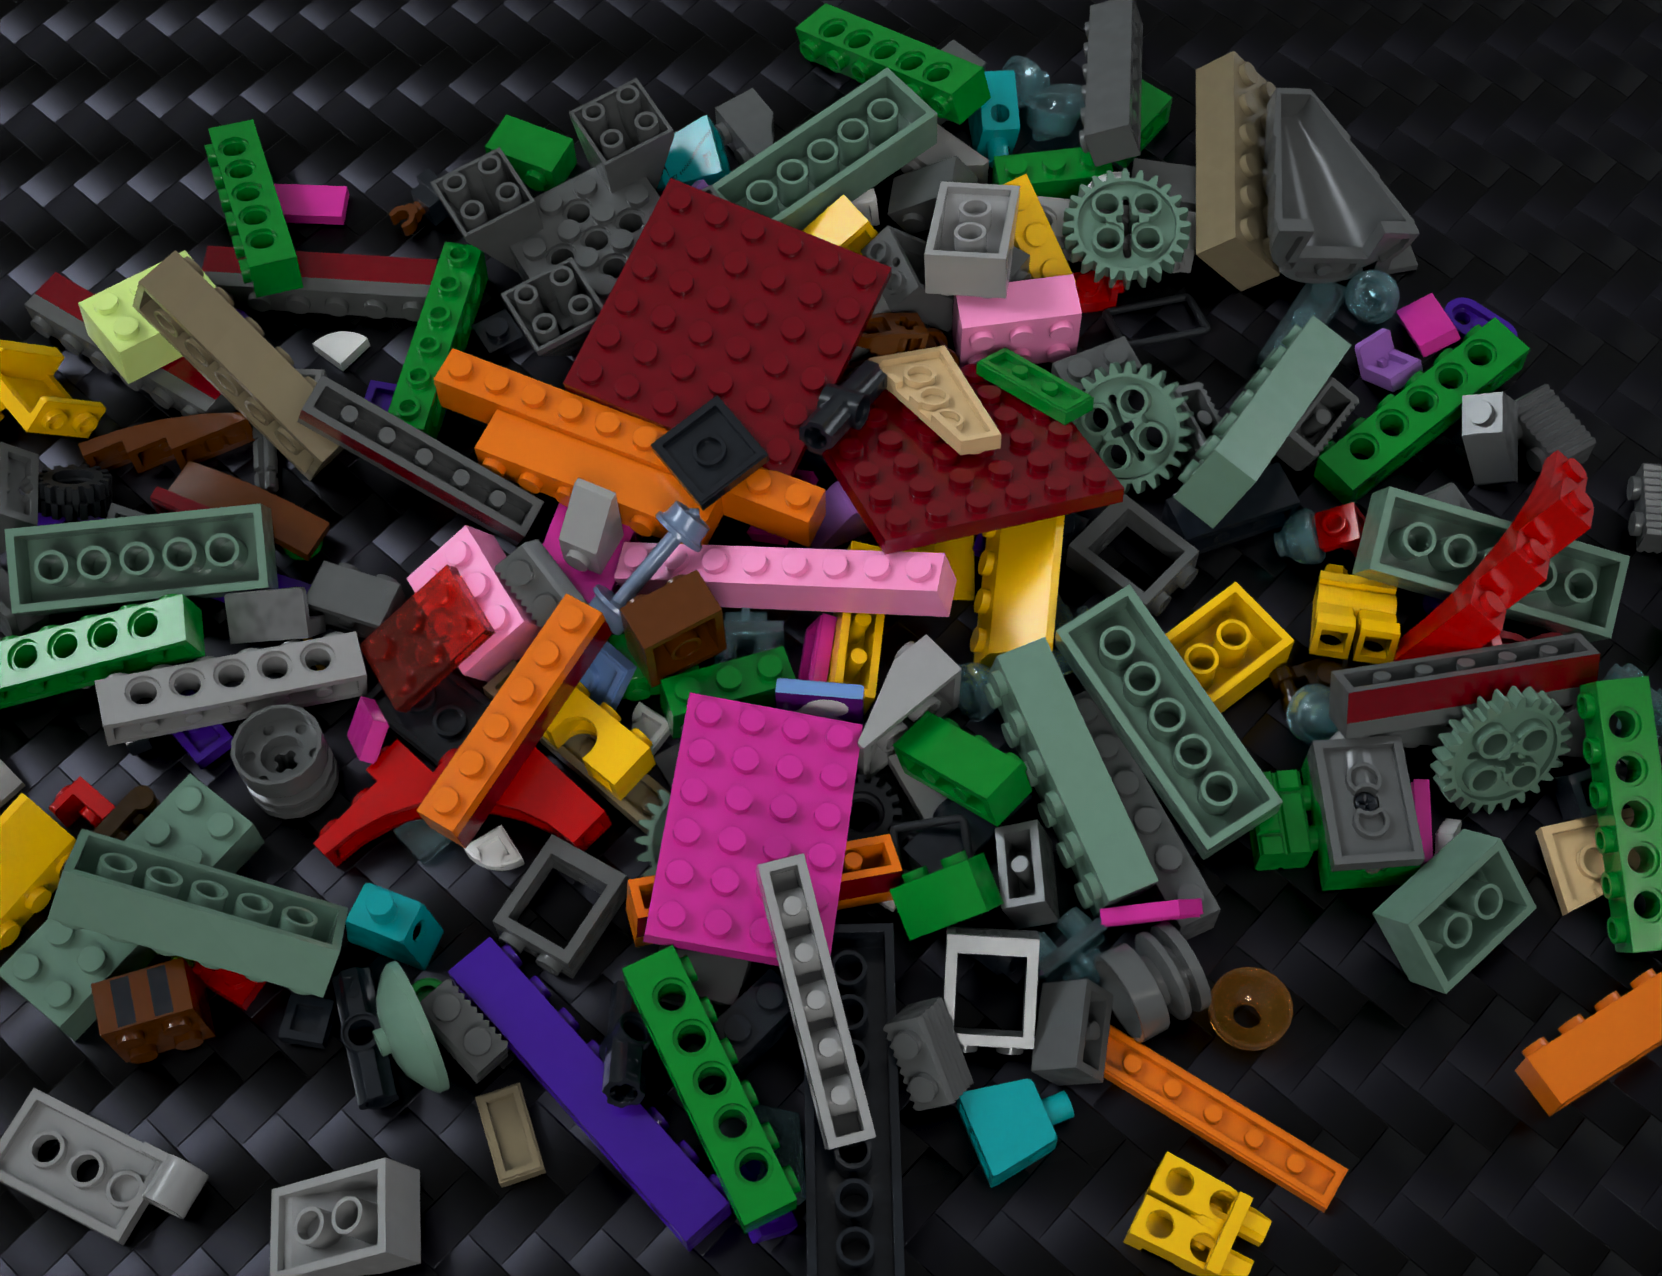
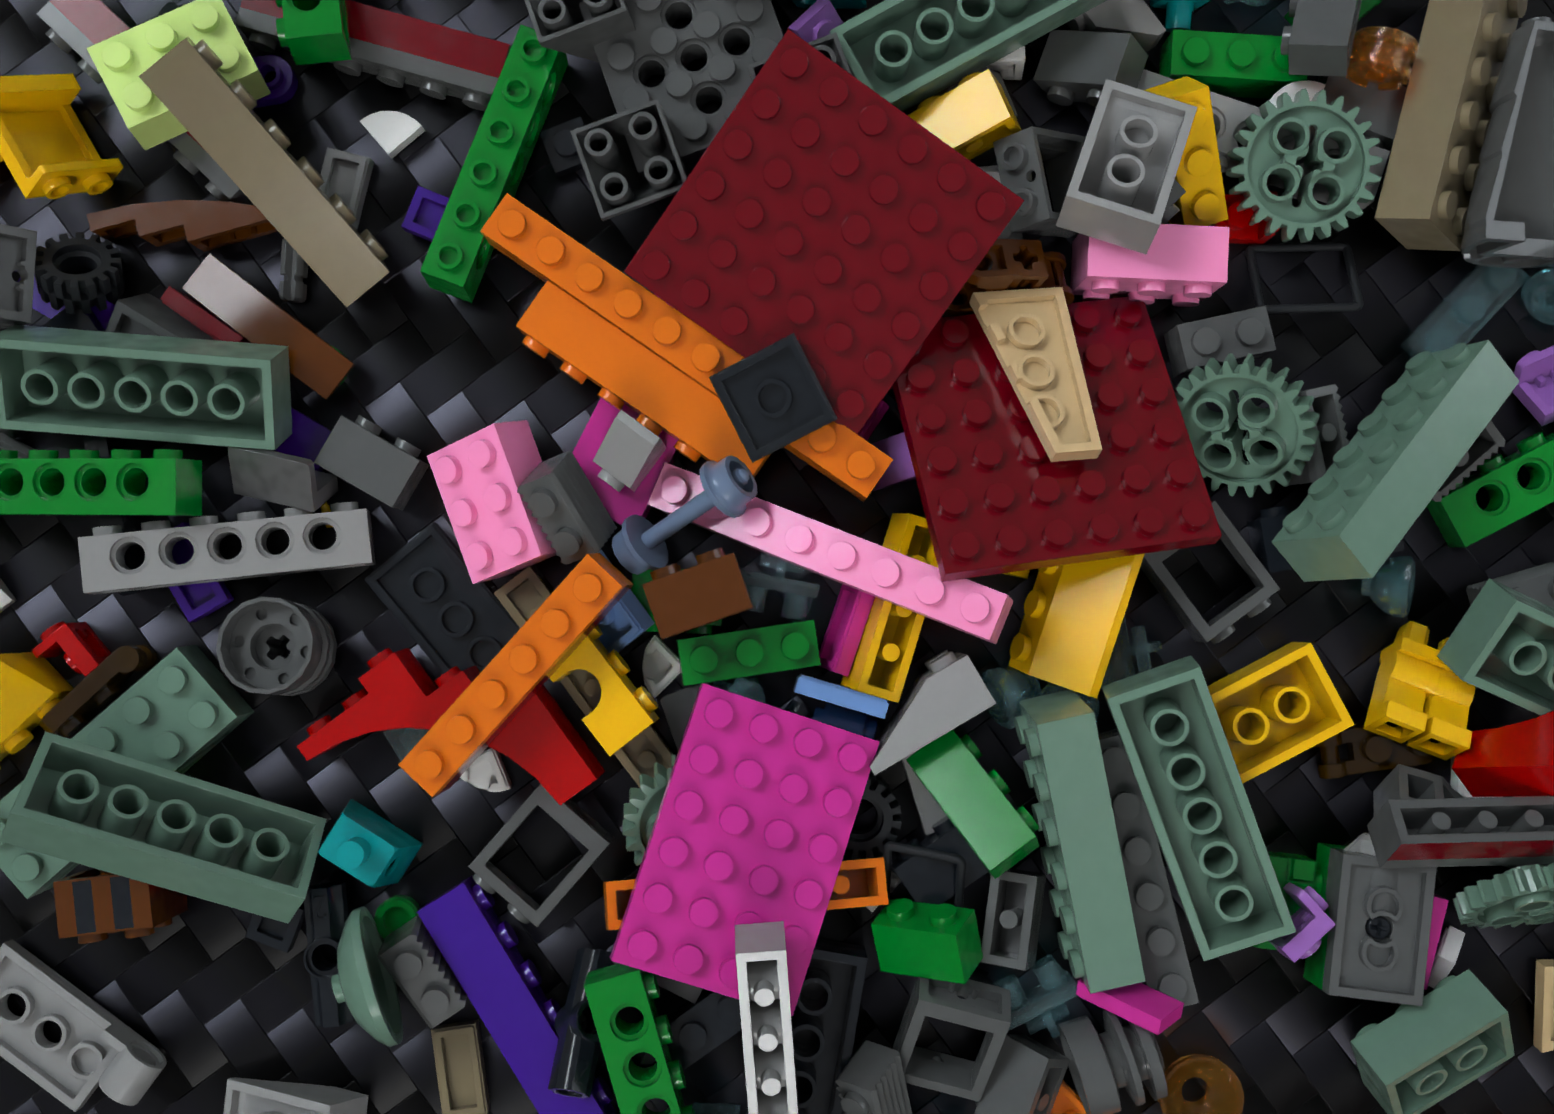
camera: 10 degrees right, 25 degrees up
dark grey brick [297,375,544,546] -> none
dark pink tile [347,696,389,764] -> none
clear red plate [359,565,496,713] -> none
black piece [799,360,887,455] -> none
green tile [976,347,1094,425] -> none
clear light blue brick [1287,684,1339,743] -> none
red bracket [1314,502,1366,558] -> none
none -> medium lavender bracket [1269,882,1336,963]
none -> clear orange wheel [1346,26,1420,91]

